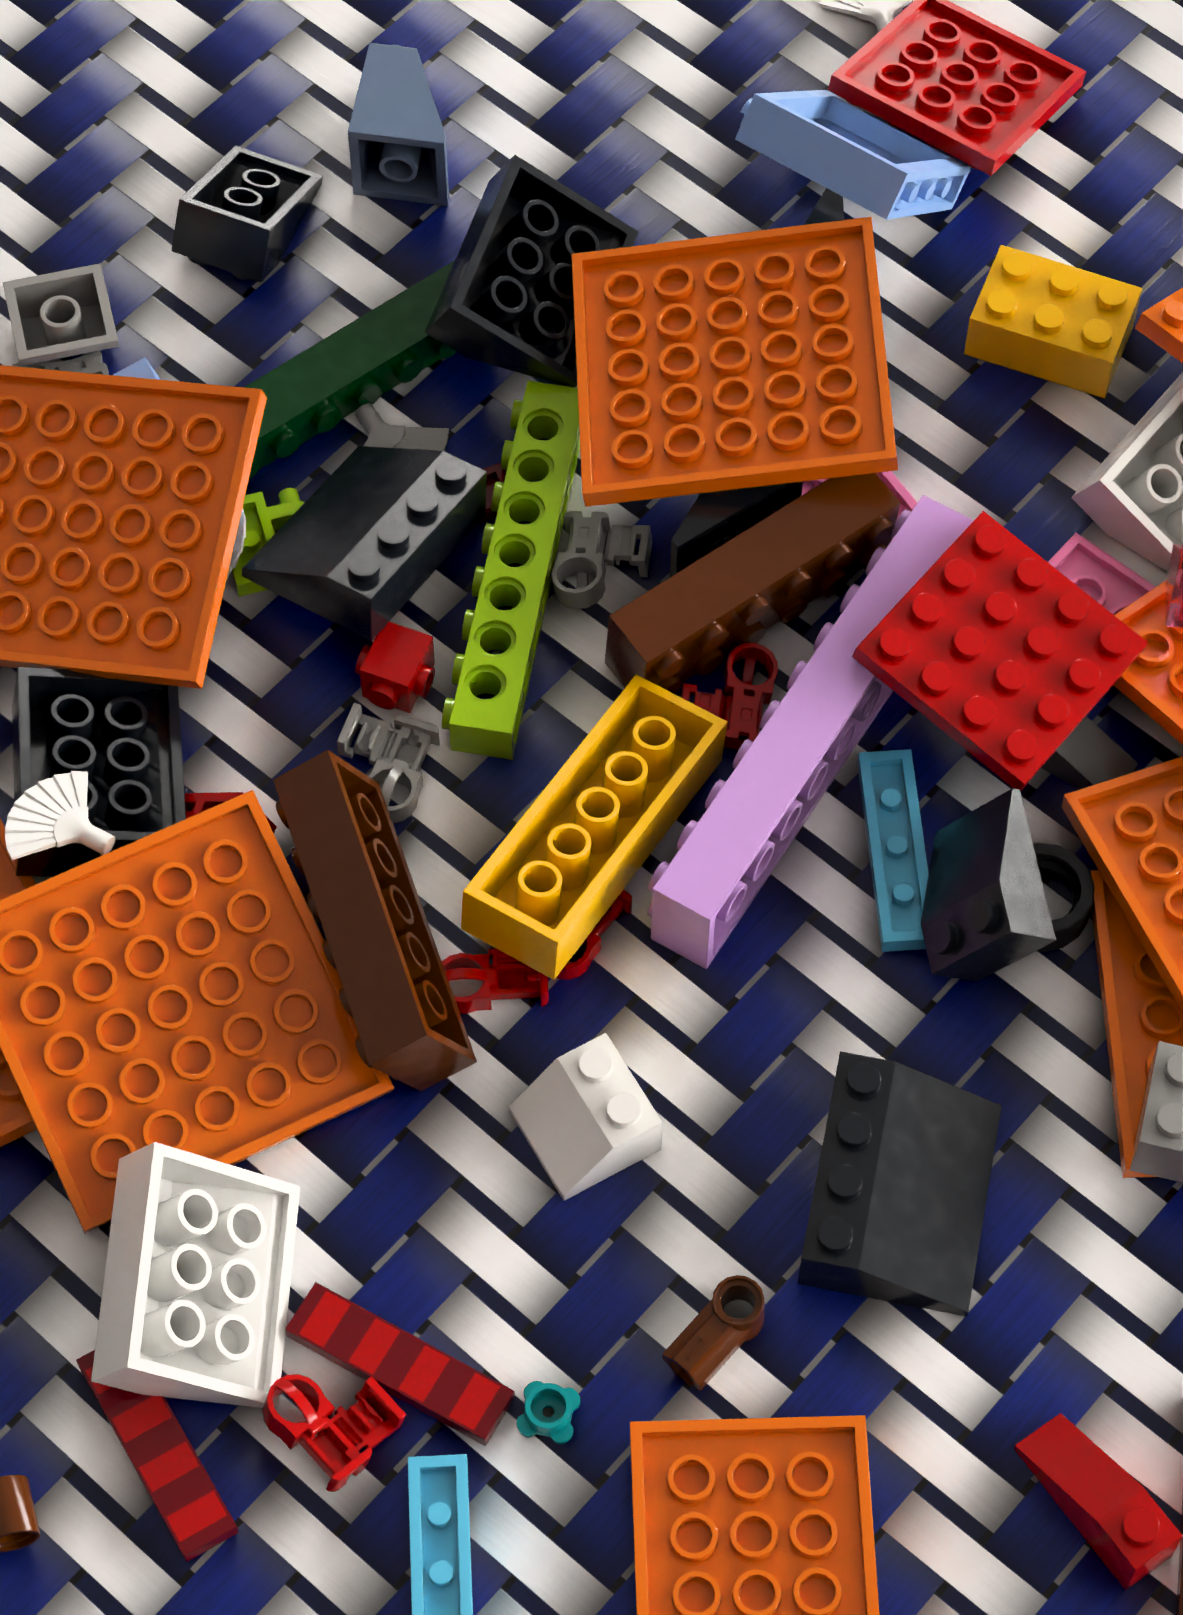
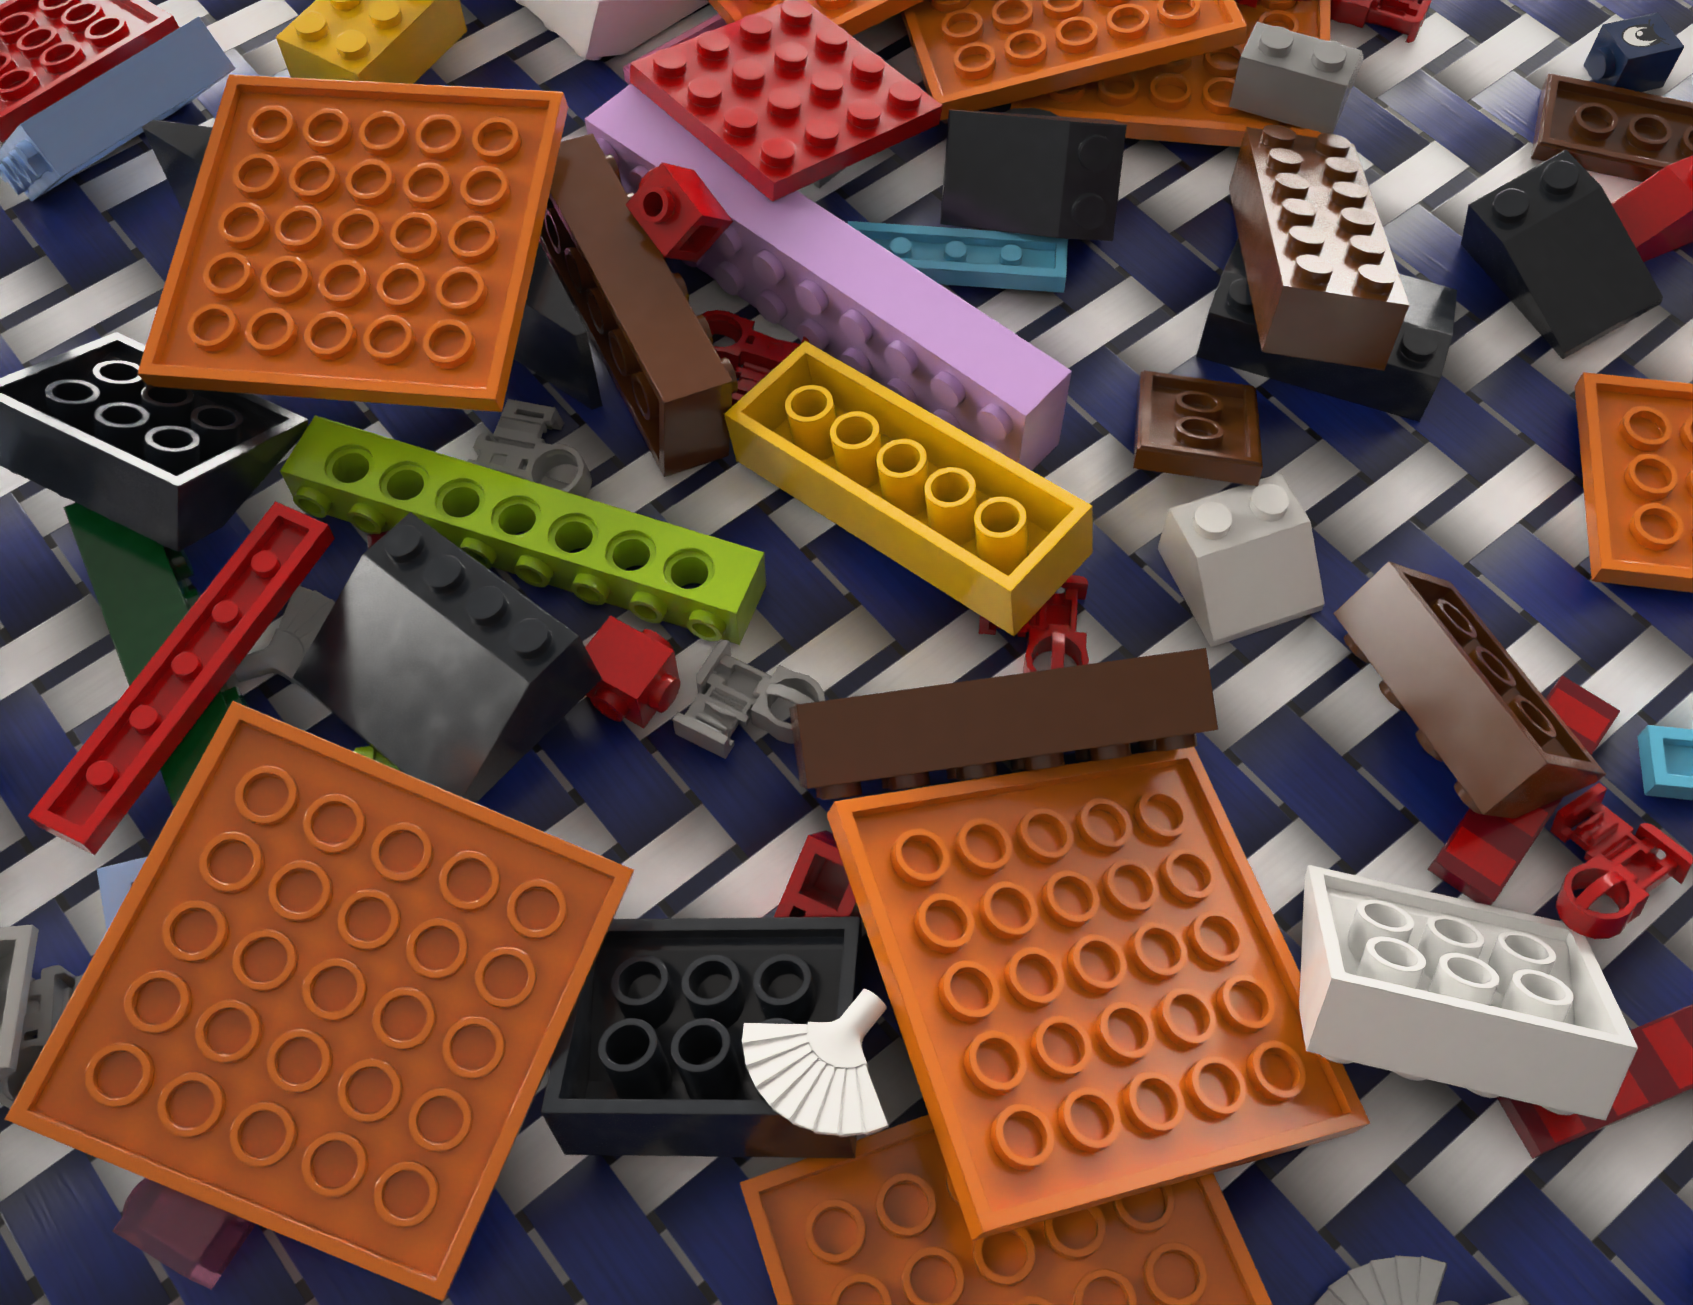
camera: 80 degrees left, 0 degrees up
teal plate [516,1381,580,1444] -> none
reddish brown piece [662,1275,765,1391] -> none
none -> red plate [28,501,335,856]
none -> red brick [625,162,733,262]
none -> reddish brown tile [1133,370,1263,486]
none -> reddish brown brick [1229,125,1409,371]
none -> reddish brown slope [1333,561,1606,819]
none -> black slope [1461,150,1663,359]

